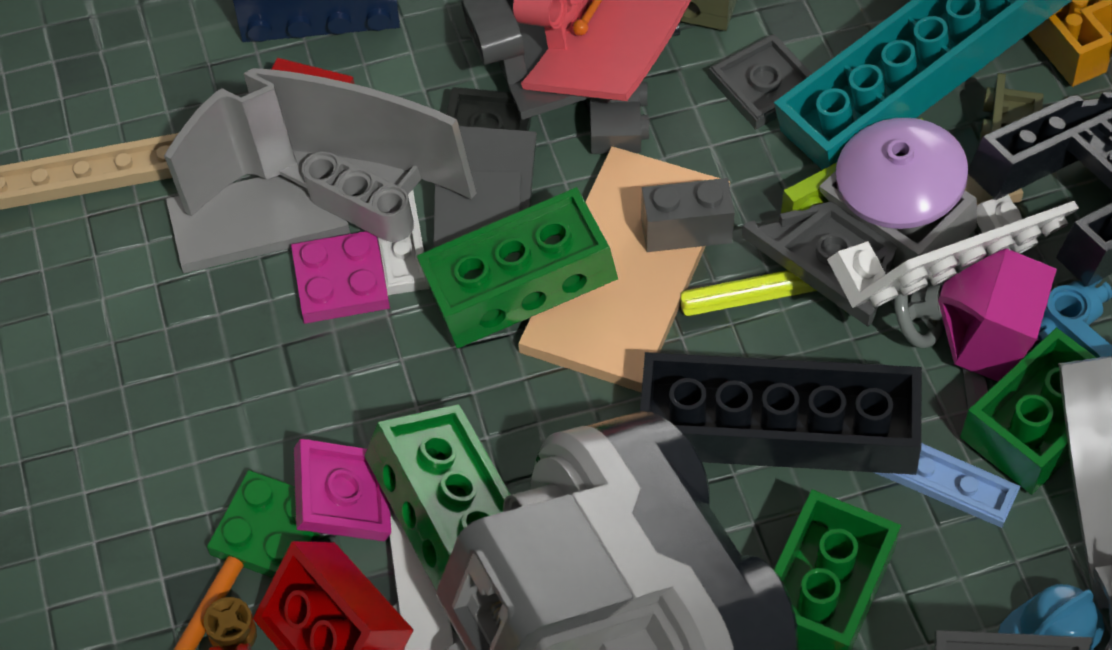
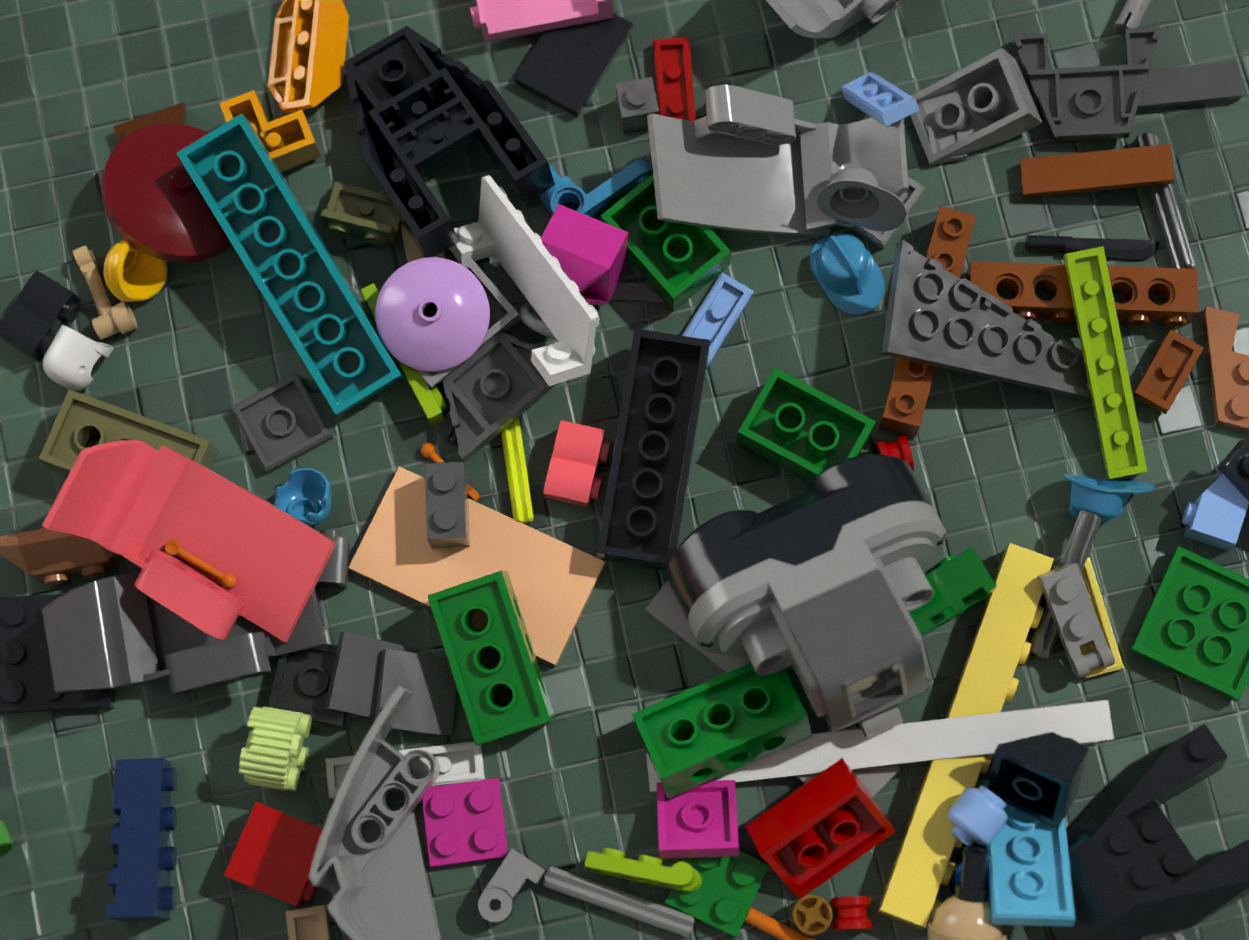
camera: 85 degrees left, 20 degrees up
none -> yellowish green brick [239,706,312,792]
none -> dark azure hair [274,468,332,527]
none -> orange hinge [420,443,481,502]
none -> light grey leg [478,848,546,923]
none -> coral brick [543,420,611,508]
none -> light grey axle [543,867,695,937]
none -> lime plate [585,847,702,892]

